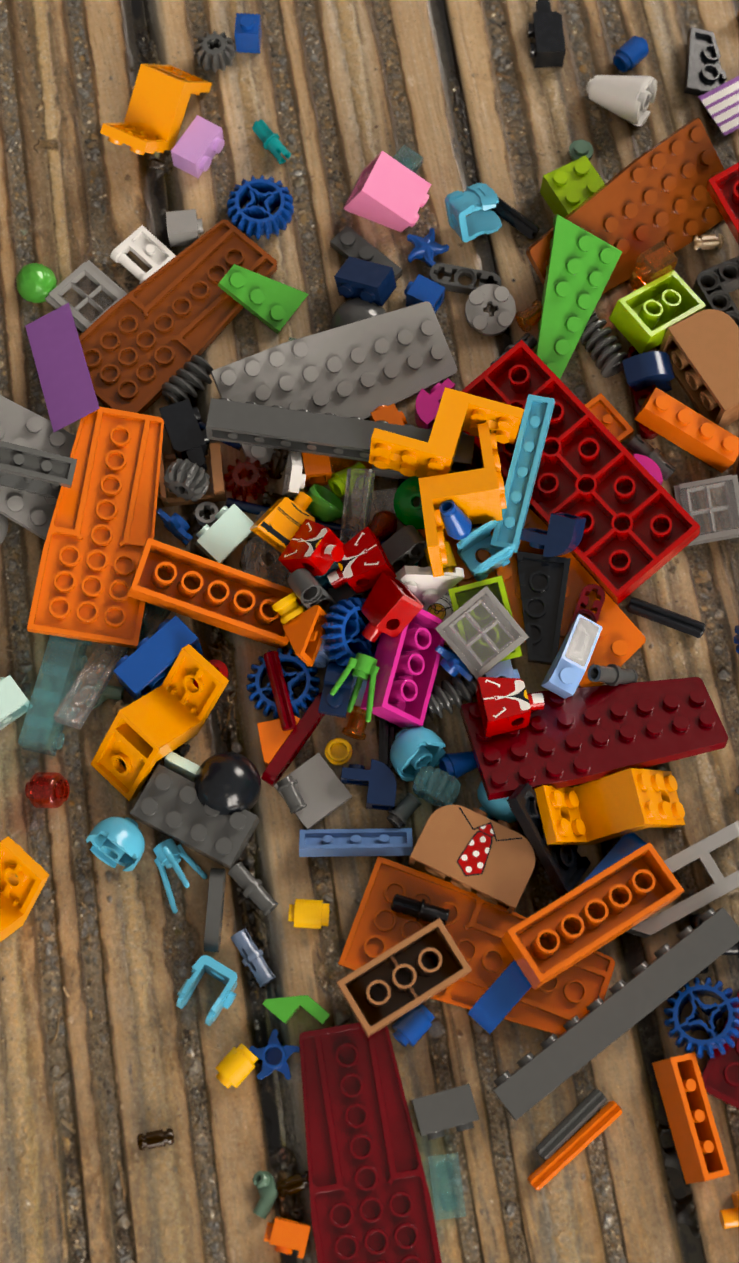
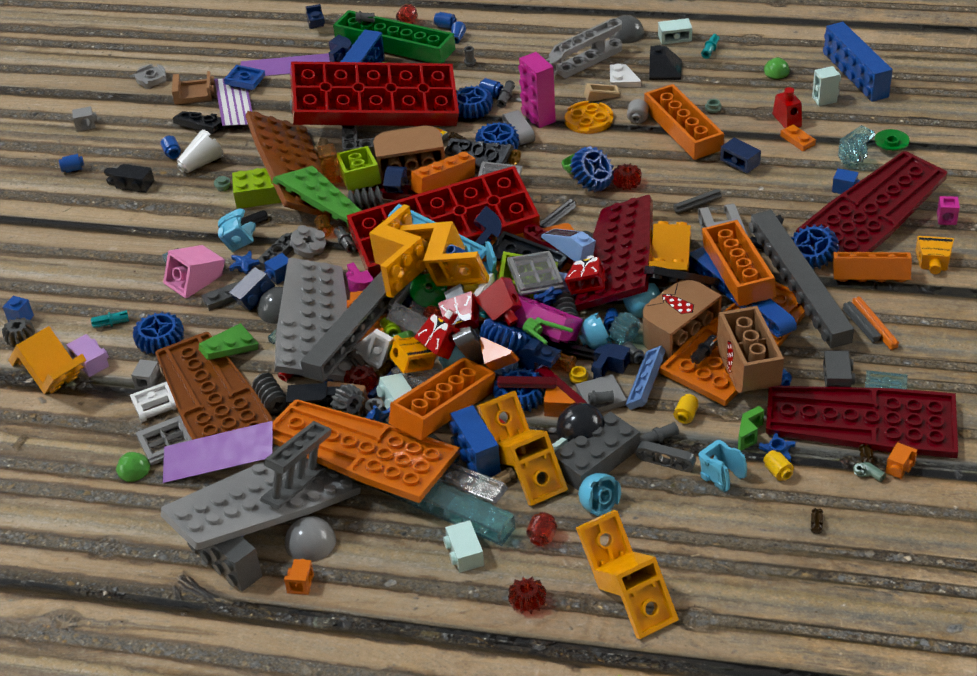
camera: 65 degrees left, 30 degrees down
medium azure plant [153,839,207,914] -> none
sand blue pin [231,928,276,988] -> none
yellow wheel [271,592,306,625] -> none

